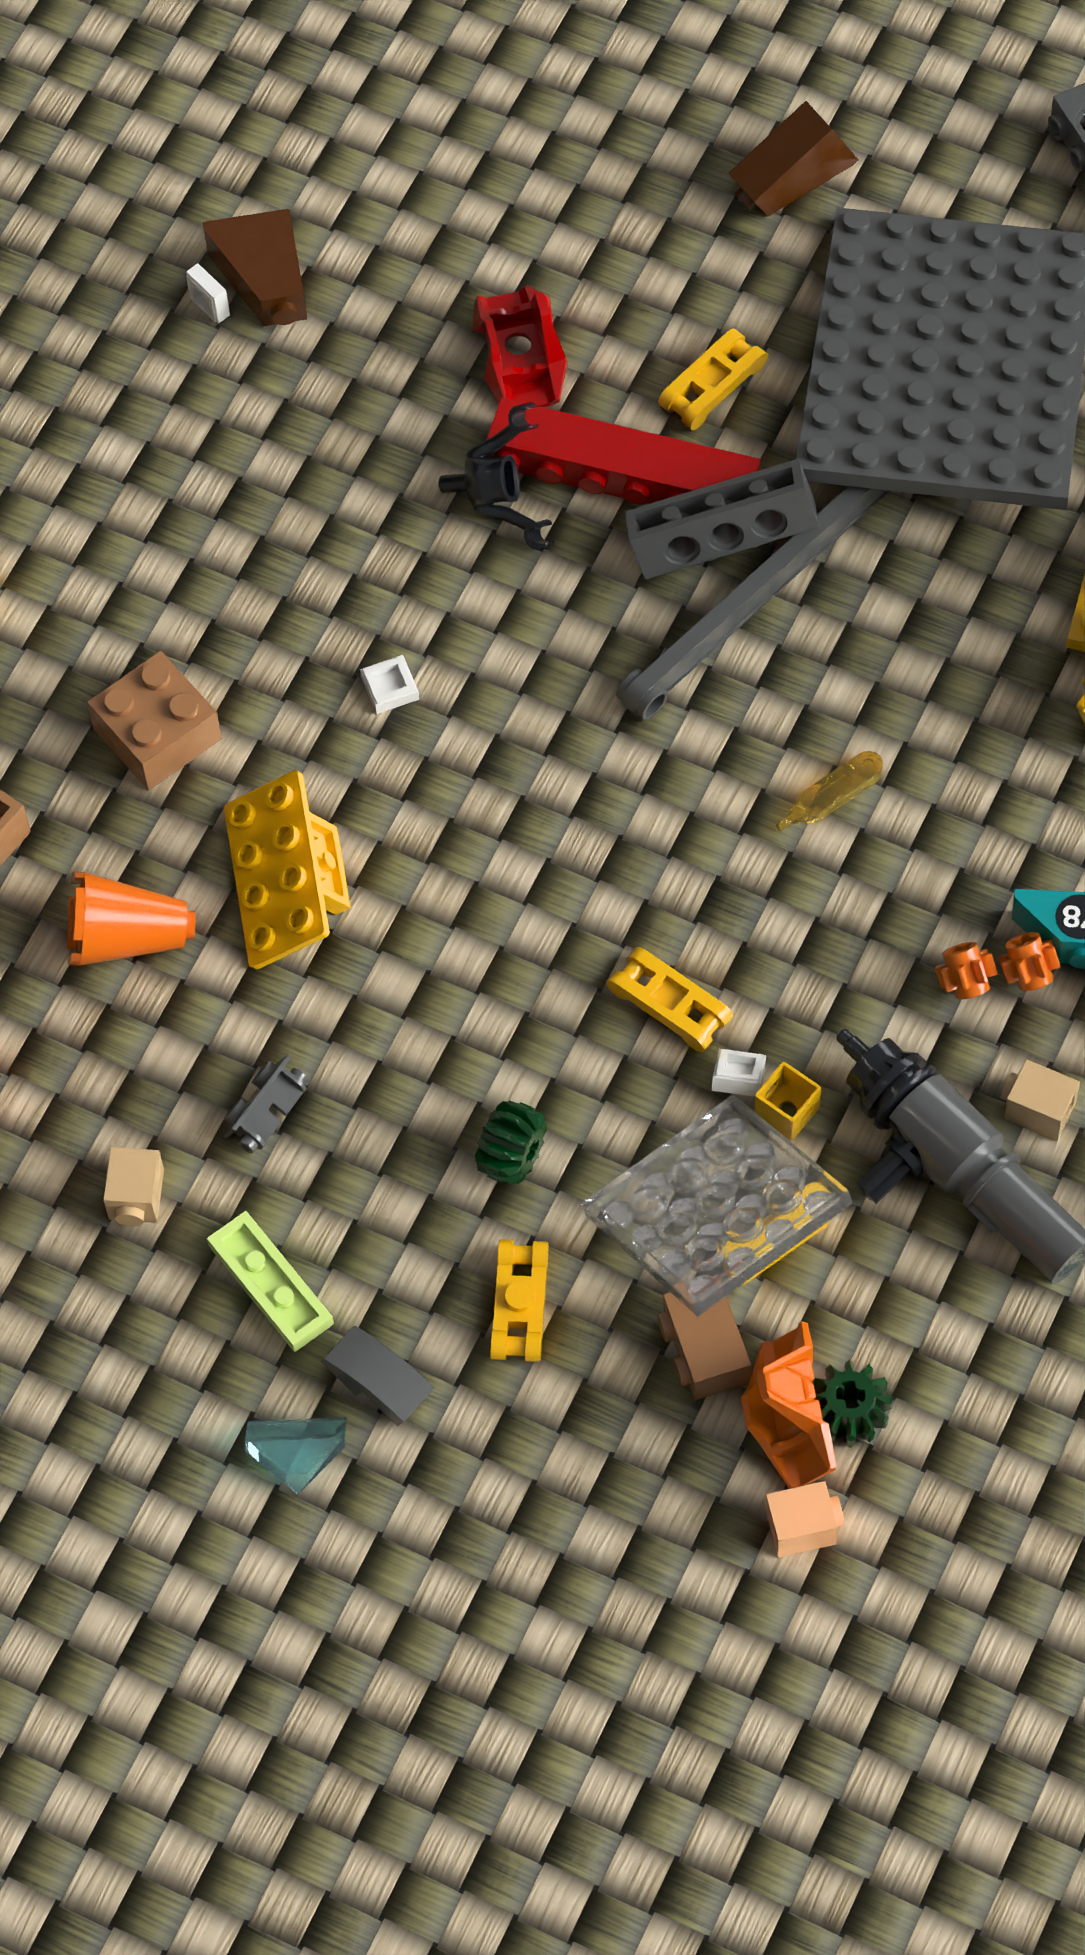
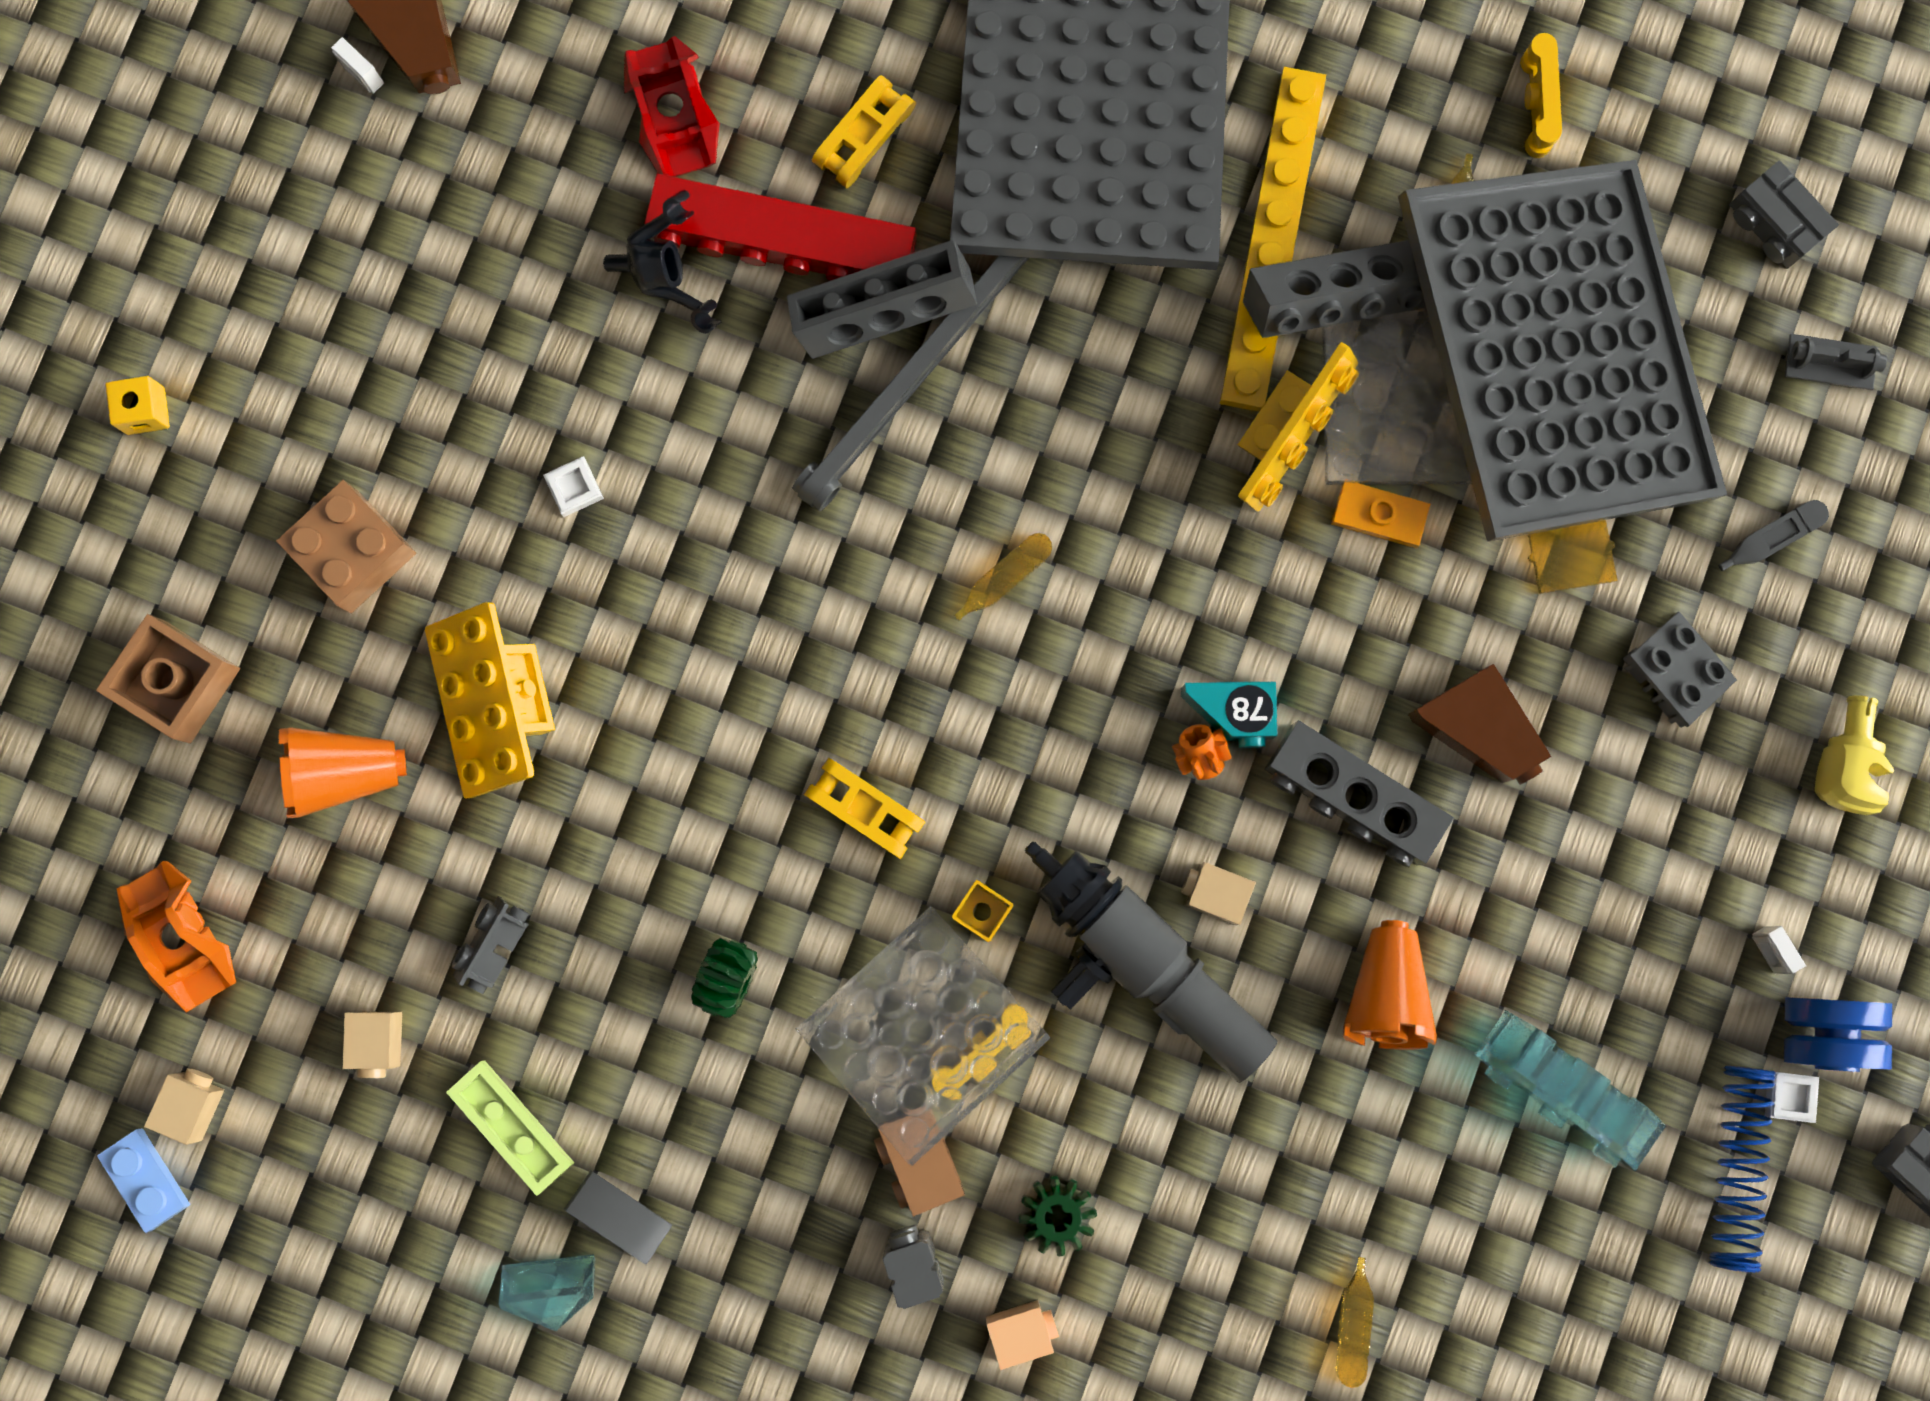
camera: 10 degrees left, 20 degrees up
yellow plate [491,1239,549,1362] -> none
white tile [712,1049,766,1097] -> none
orange piece [741,1321,837,1489] -> none
orange gear [935,942,998,1000] -> none
none -> dark grey brick [882,1225,944,1309]

